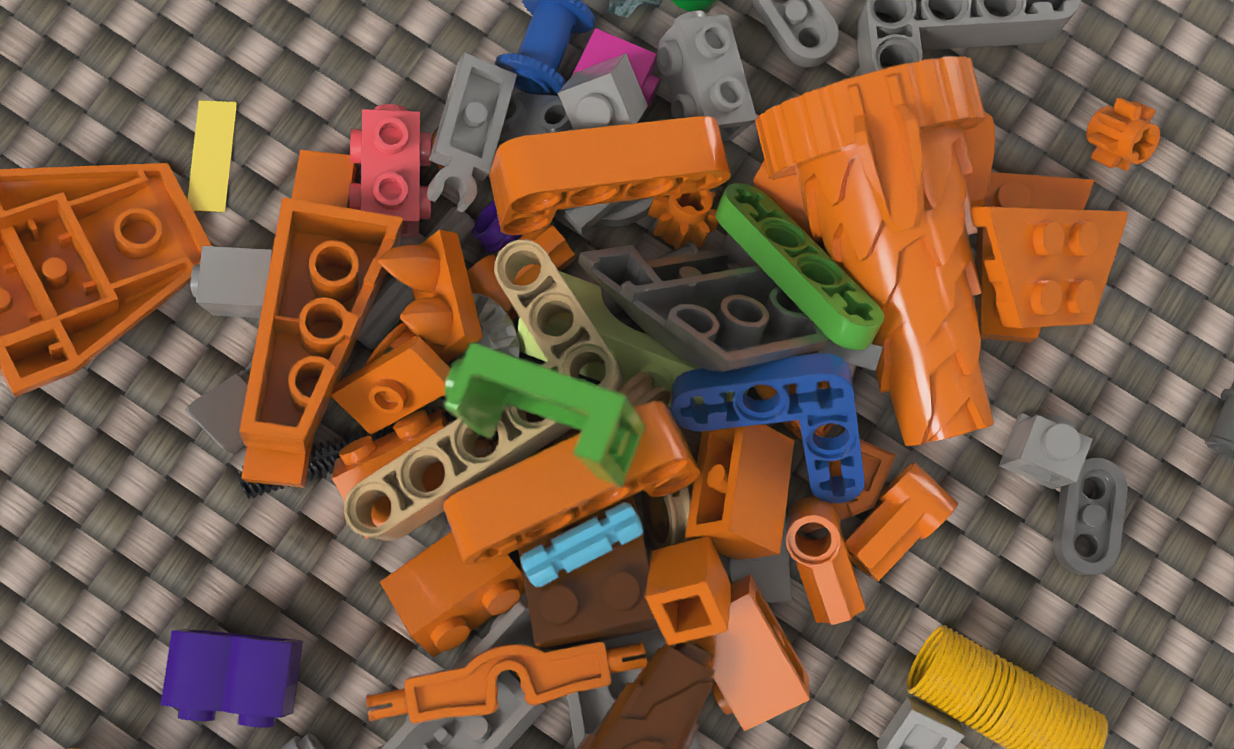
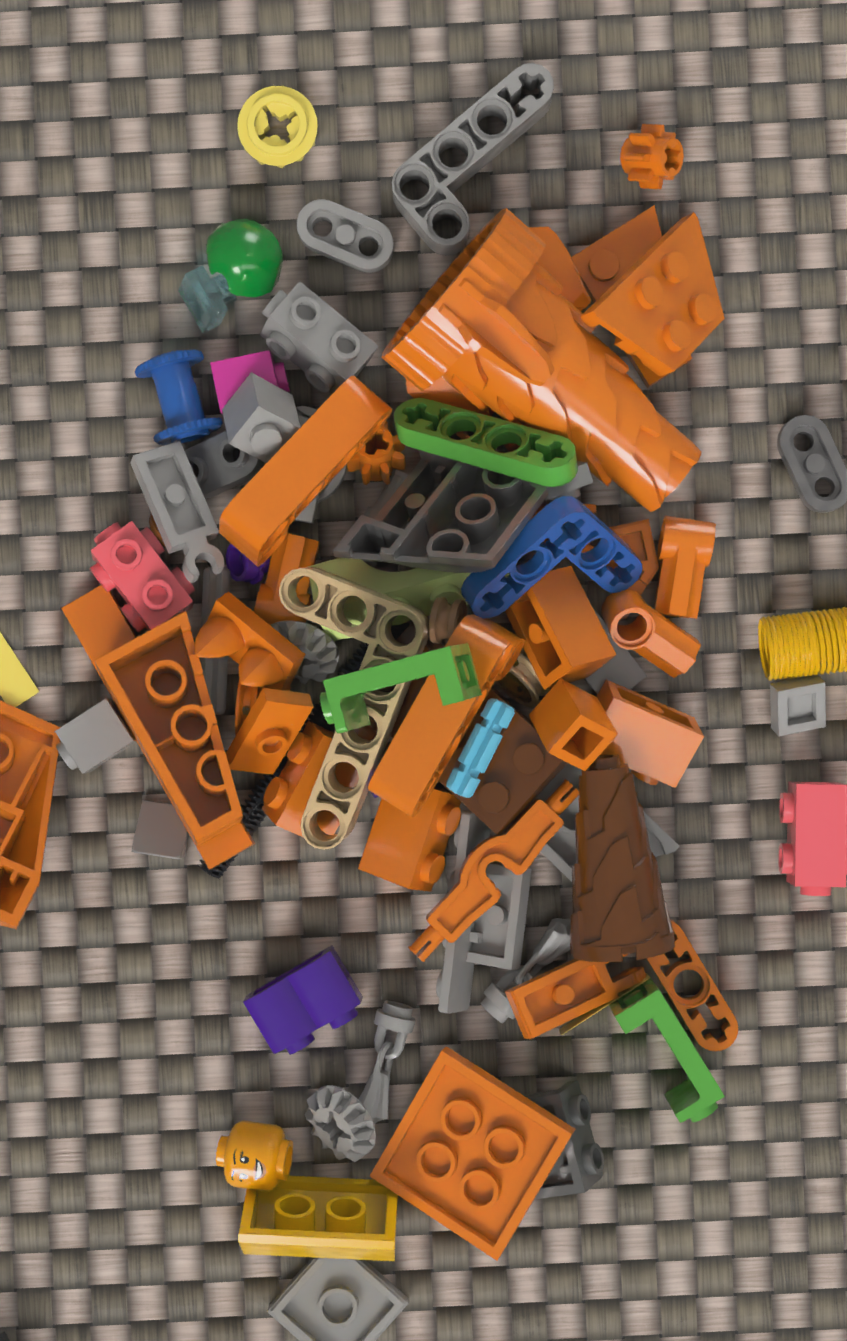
camera: 35 degrees left, 10 degrees up
light grey brick [999,413,1093,489] -> none

